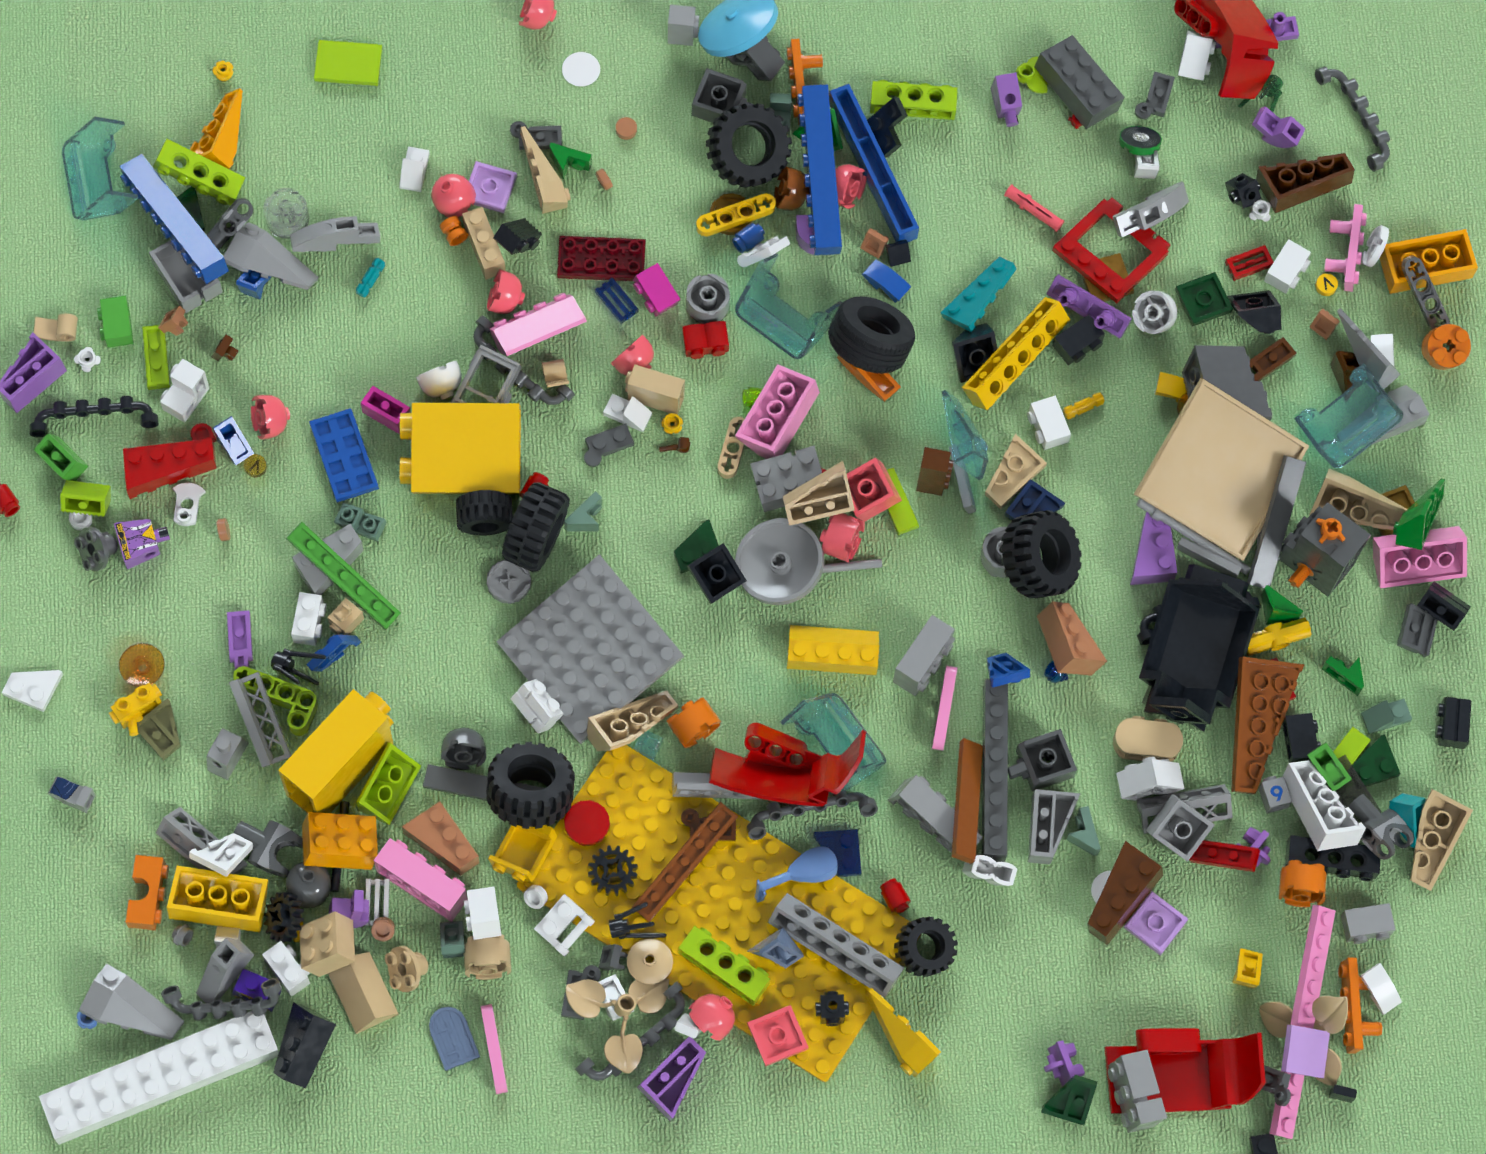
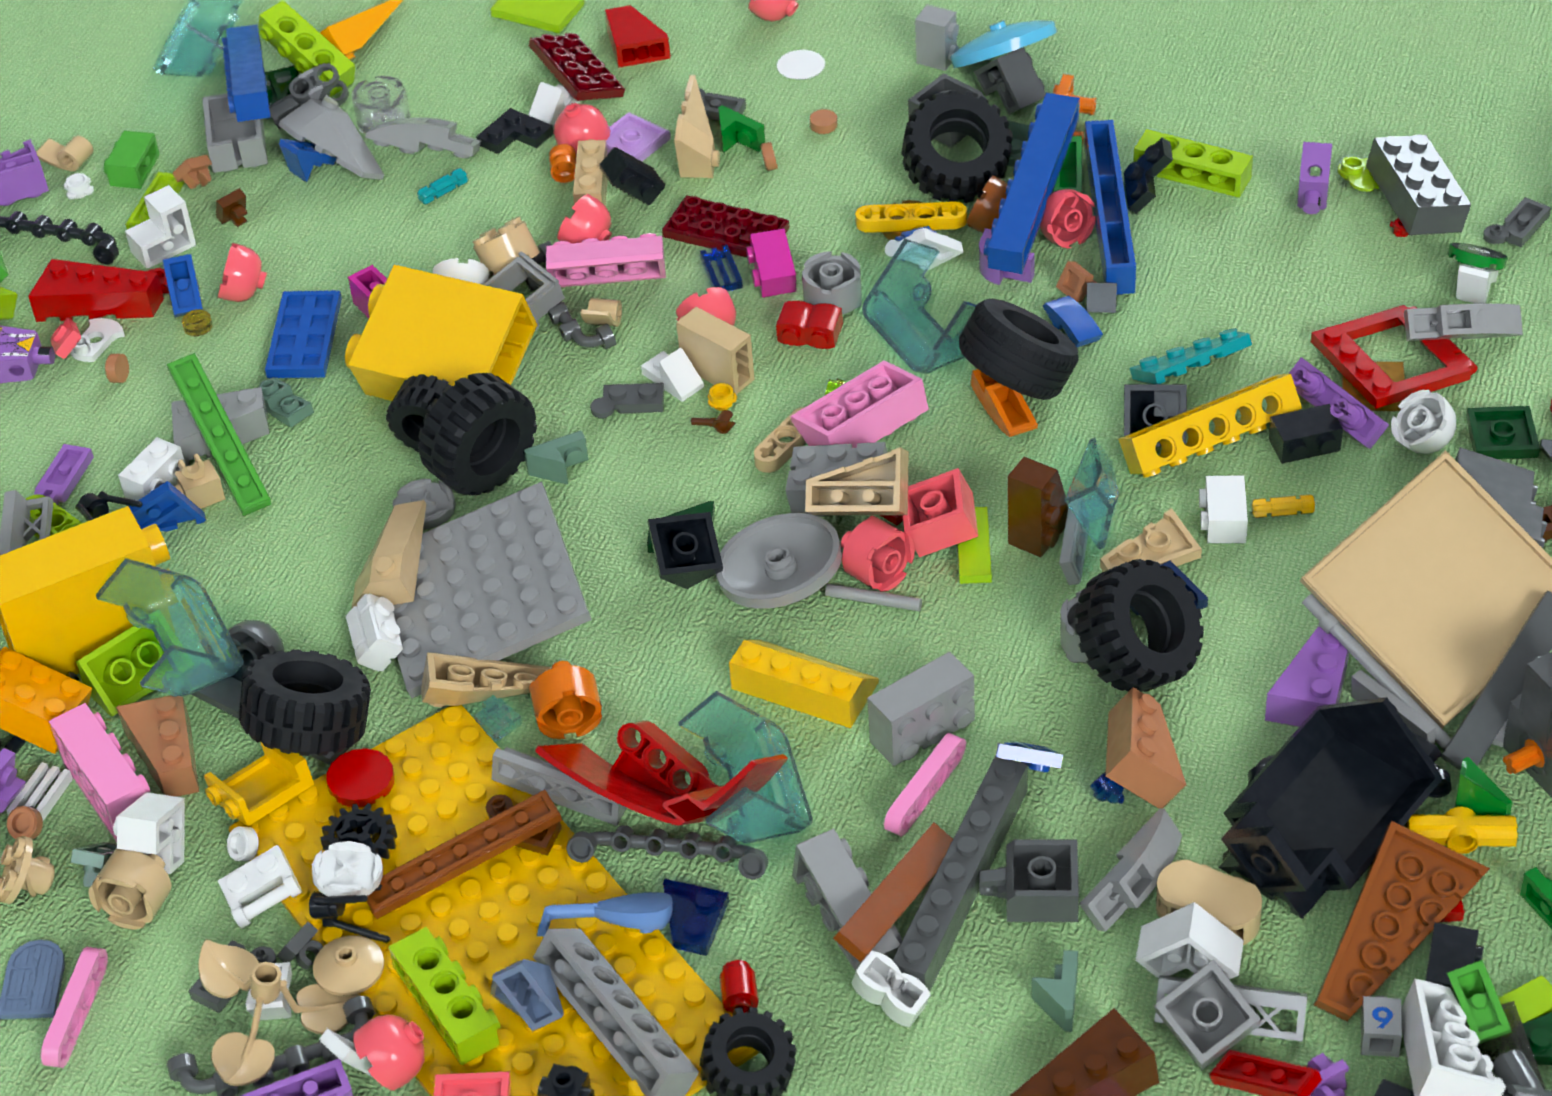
camera: 30 degrees right, 25 degrees down
coral pin [1004,184,1064,232] -> none
light grey wedge [1028,789,1080,864] -> none
none -> coral plate [50,318,82,359]
none -> clear light blue windscreen [96,558,244,697]
none -> white tile [312,841,383,897]
none -> tan wedge [352,500,426,608]
none -> tan brick [472,216,540,278]
none -> black plate [476,108,554,154]
none -> dark red tile [529,32,625,101]
none -> red slope [605,5,671,68]
none -> light grey slope [1079,808,1182,932]

